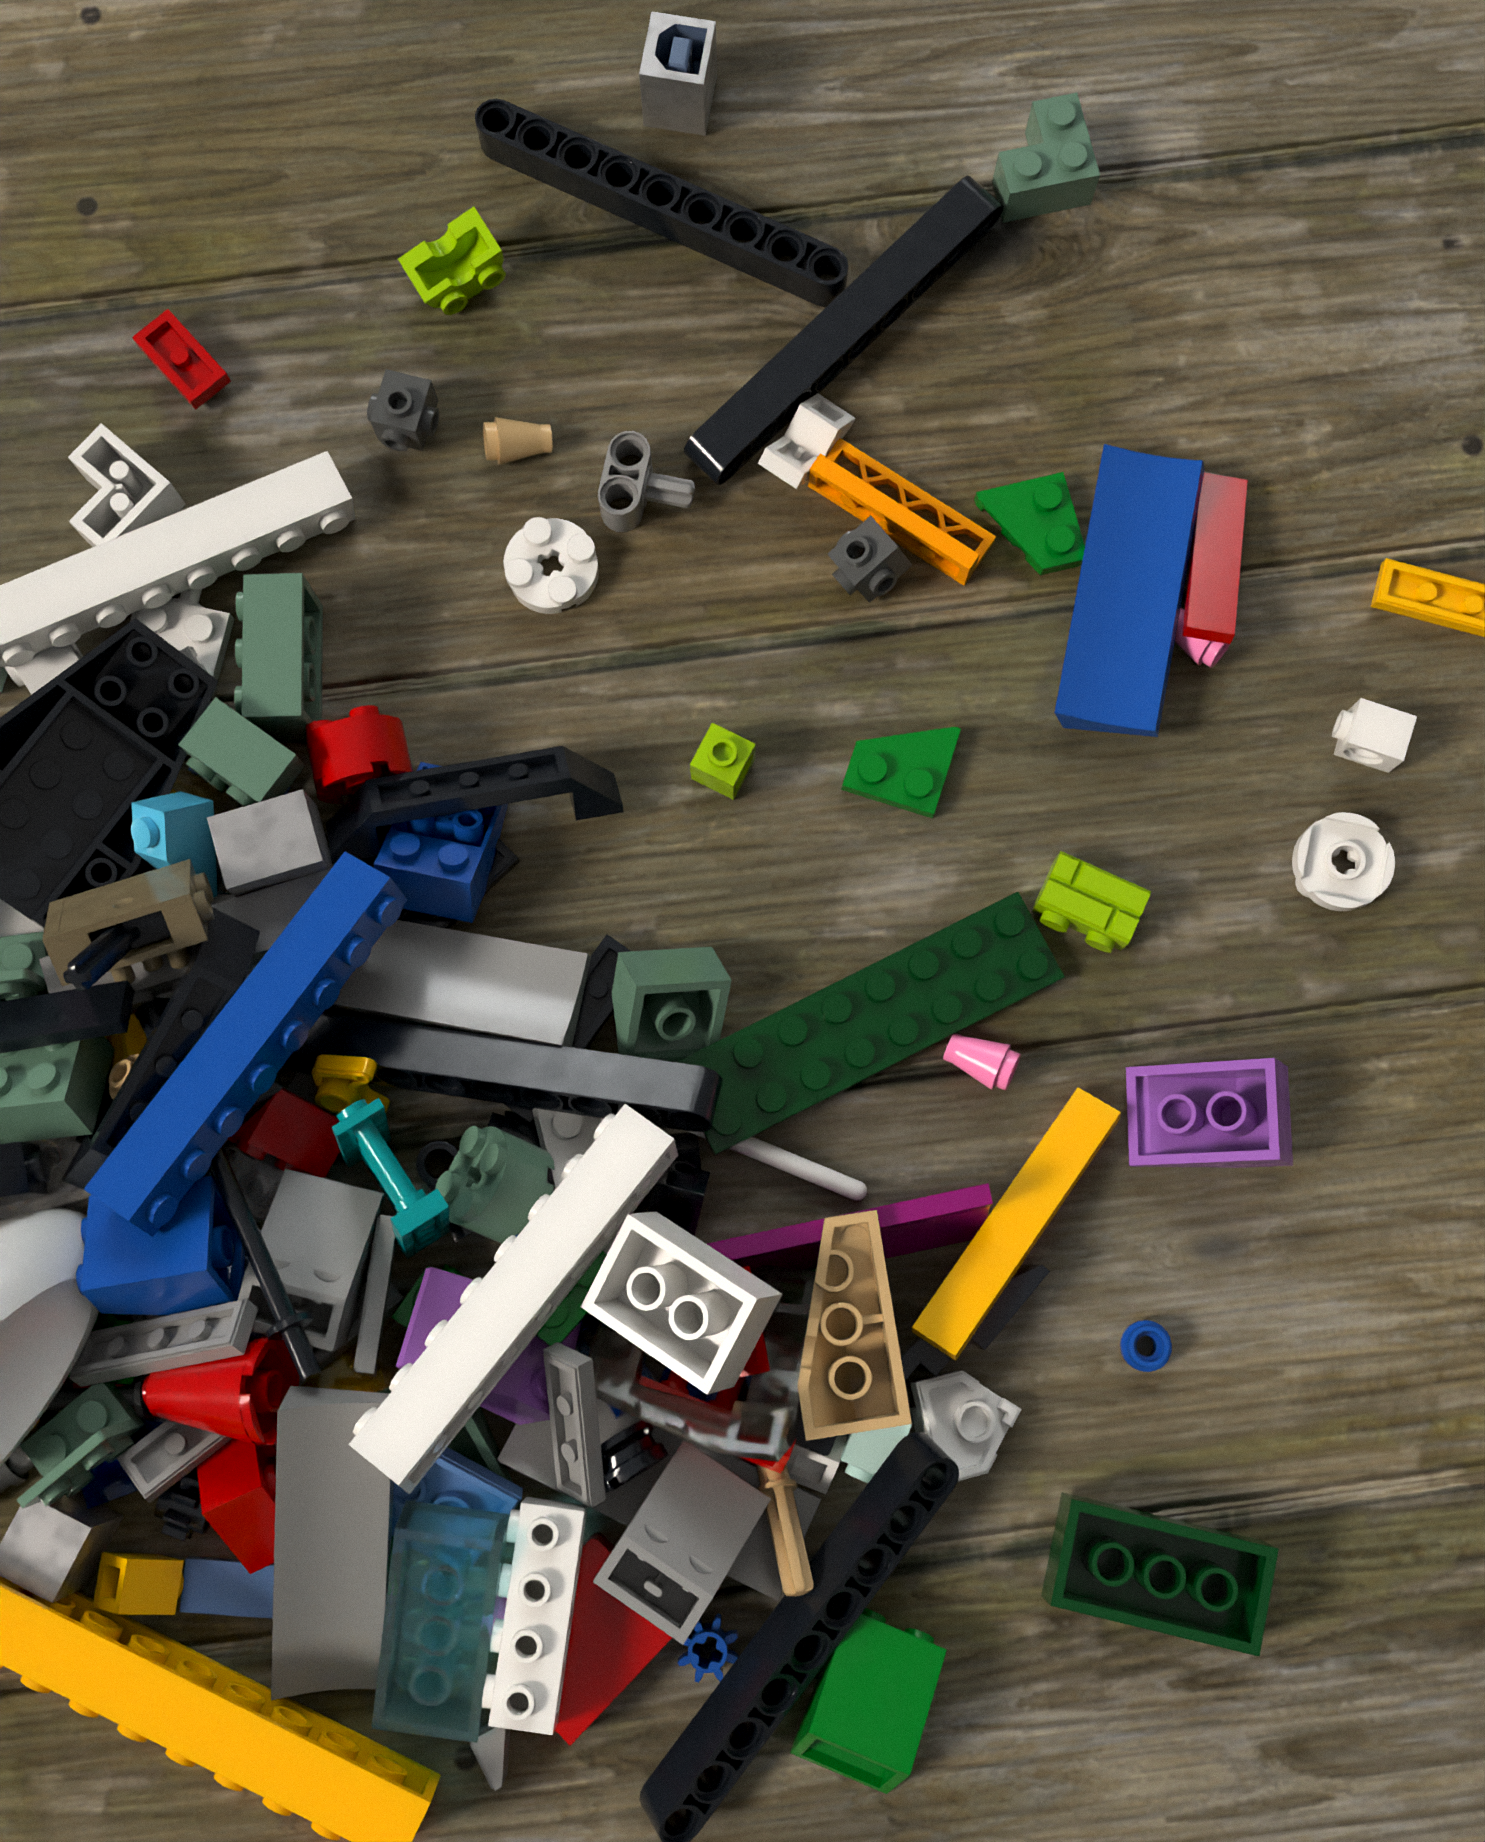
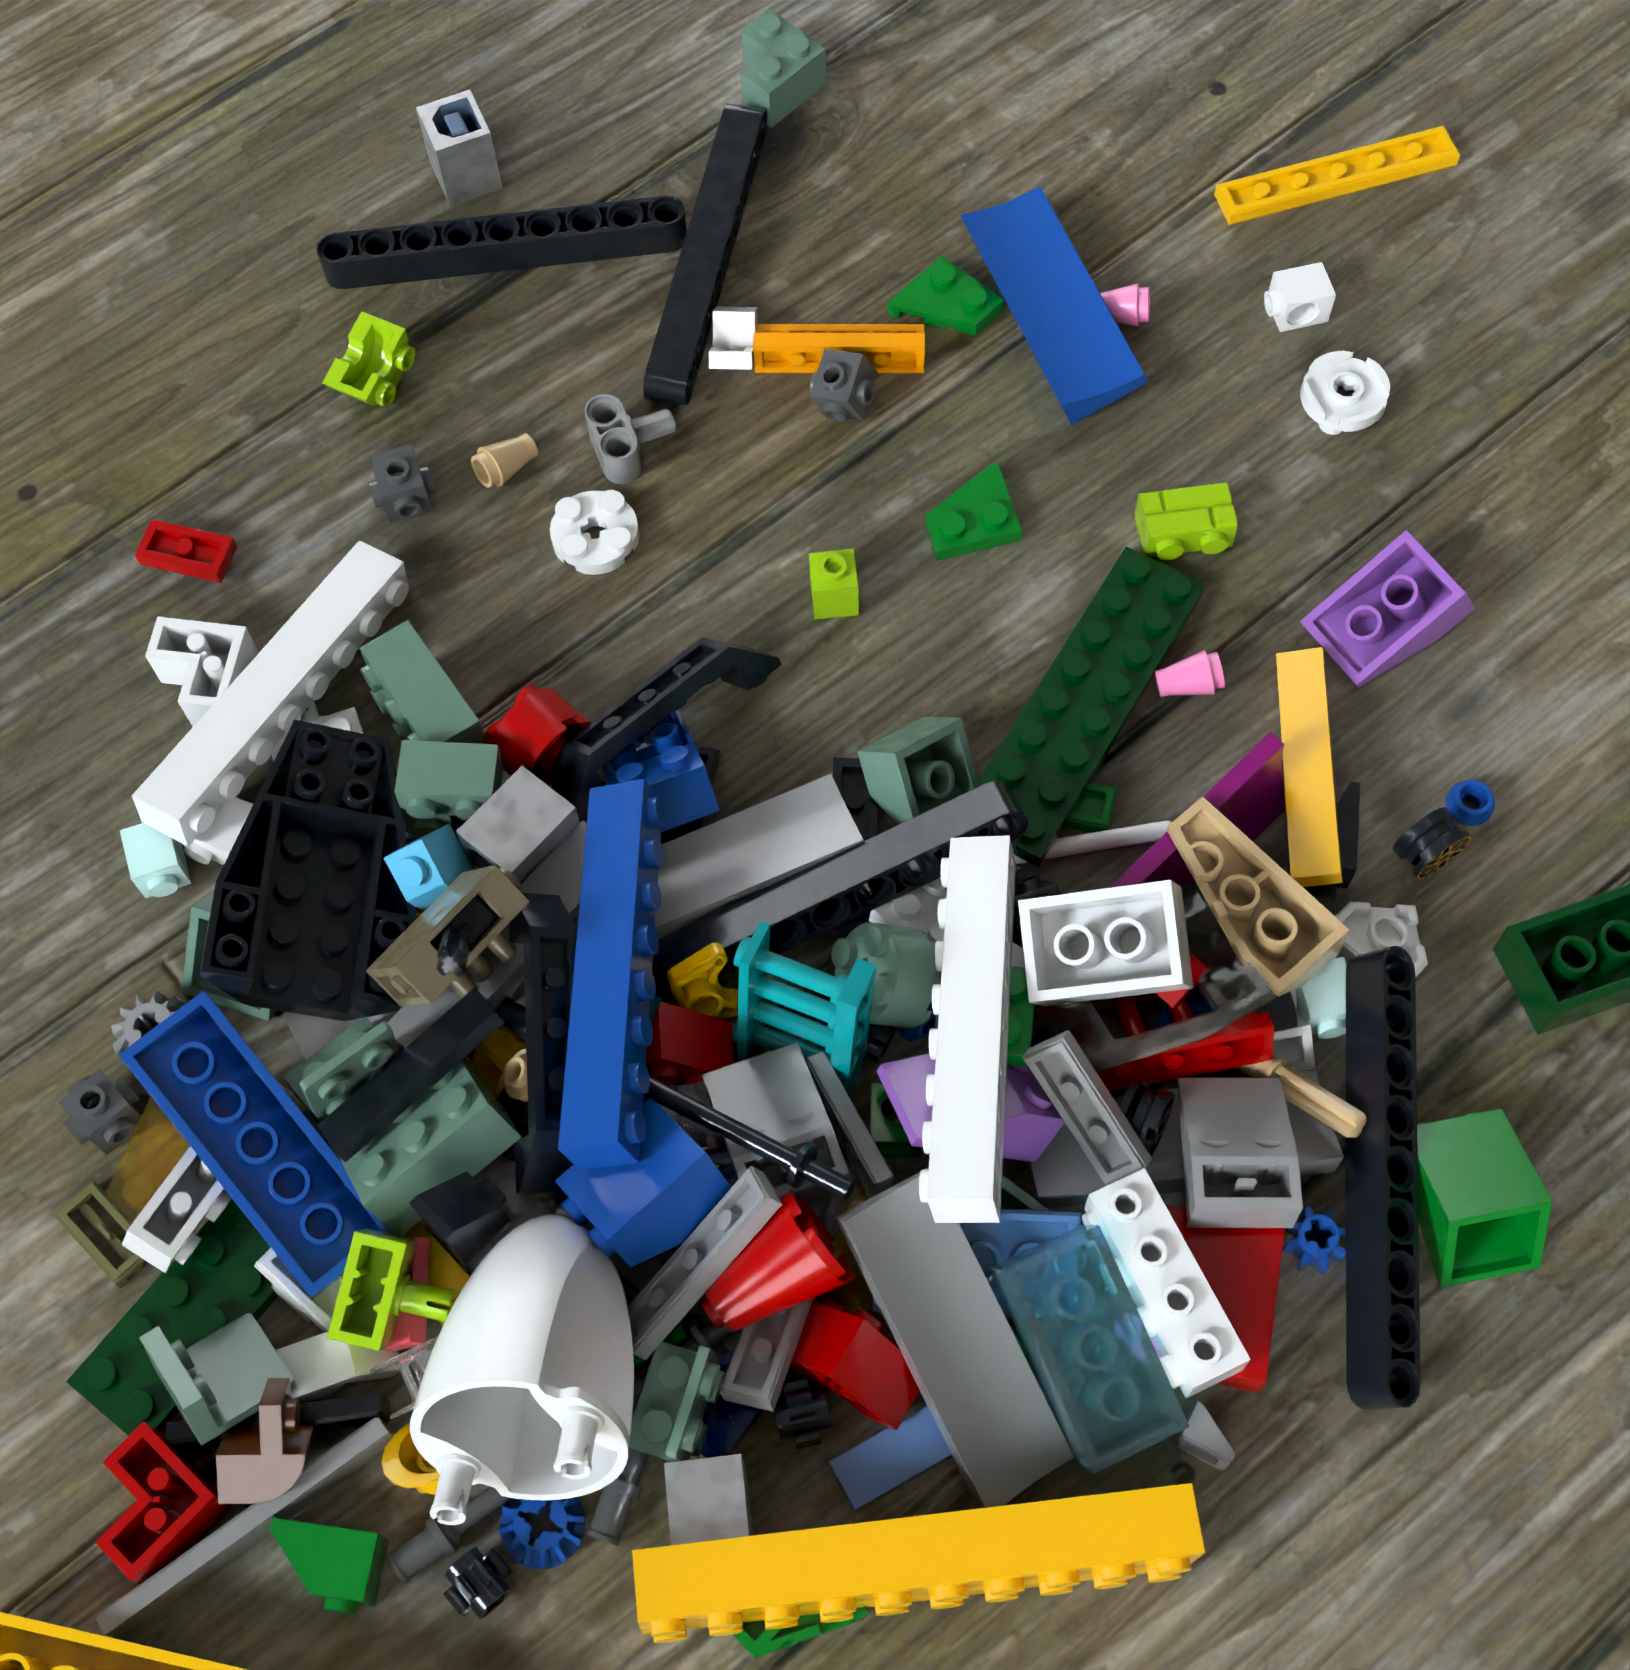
camera: 30 degrees left, 15 degrees down
yellow brick [92,1552,184,1615] -> none
tile [1182,472,1248,644] -> none
none -> green tile [1064,782,1117,833]
none -> black wheel [1392,807,1471,880]

